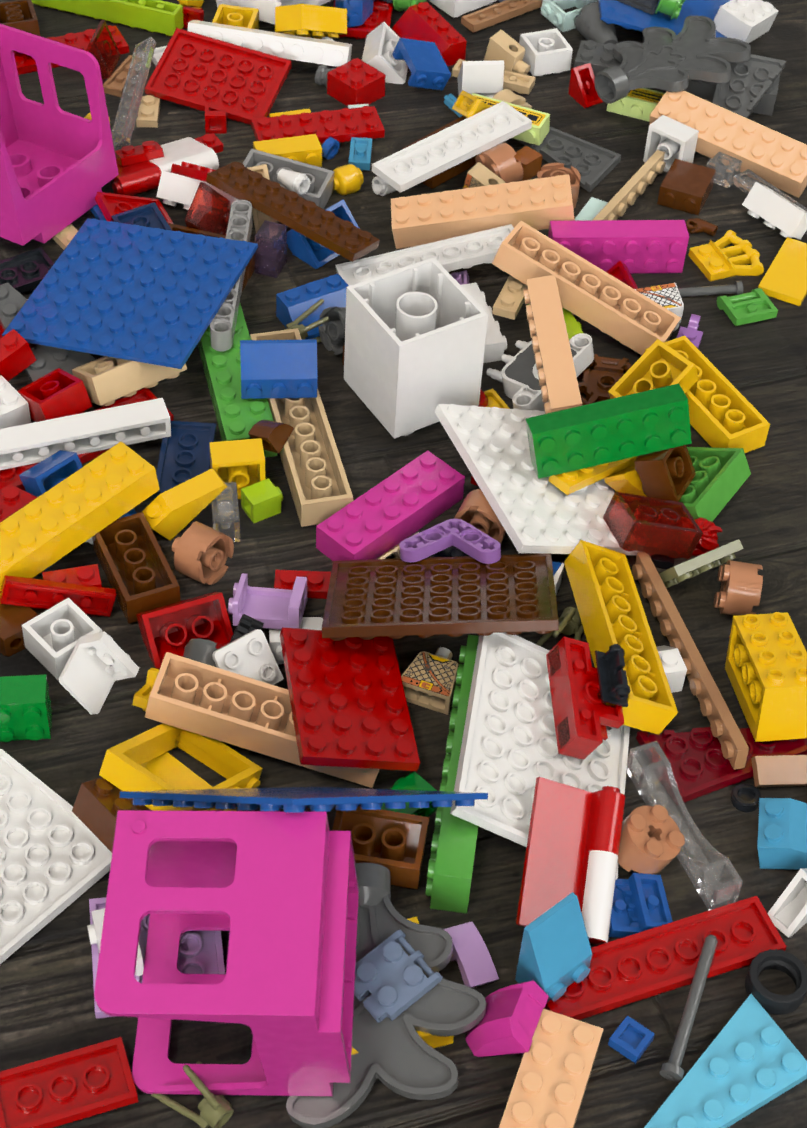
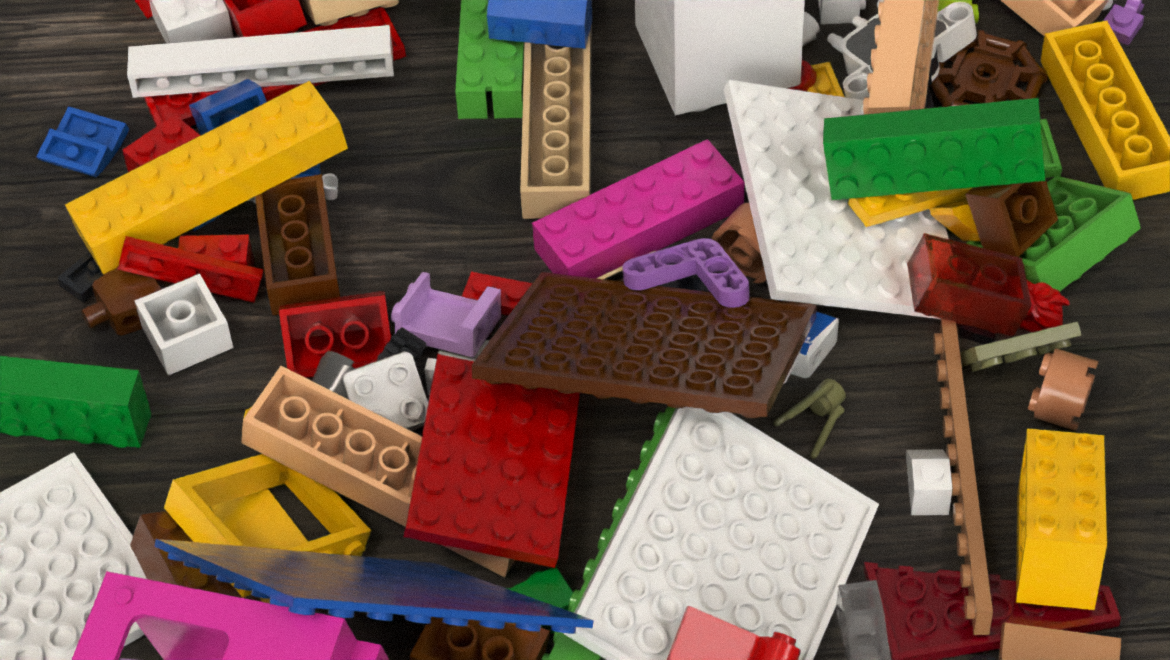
camera: 20 degrees right, 5 degrees up
white bracket [59,631,140,715] -> none
yellow slope [142,468,227,541] -> none
dark blue plate [153,421,217,499] -> none
nougat brick [172,521,234,585] -> none
yellow brick [209,438,265,501] -> none
clear brick [211,482,240,542] -> none
lime brick [241,478,283,523] -> none
reddish brown brick [248,420,294,453] -> none
tan torso [401,647,458,715] -> none
red piece [546,637,624,760] -> none
yellow brick [564,540,678,735] -> none
black hinge [595,644,630,707] -> none
yellow brick [608,339,699,399] -> none

